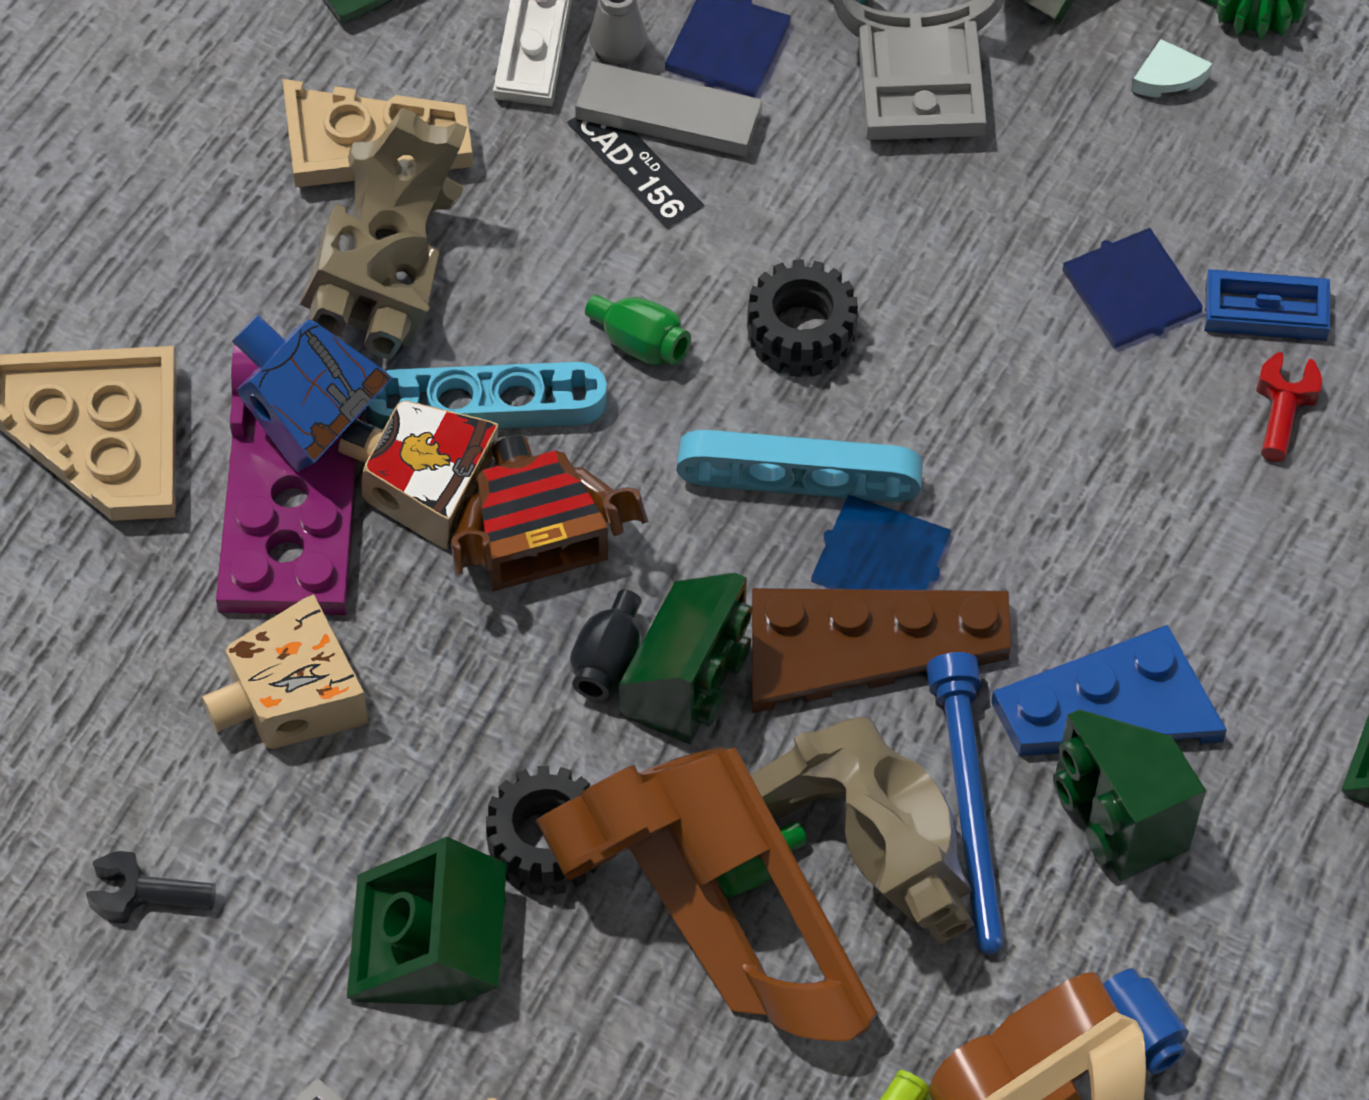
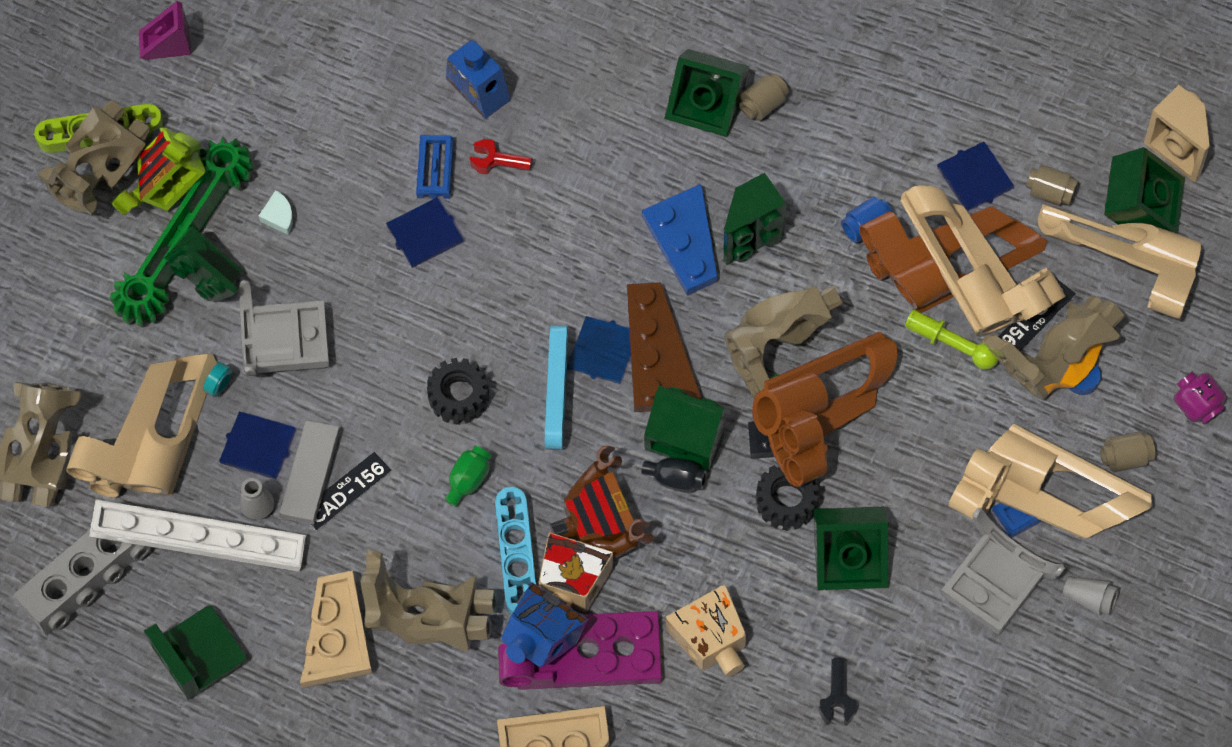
camera: 90 degrees left, 5 degrees up
blue piece [926,652,1003,955] -> none

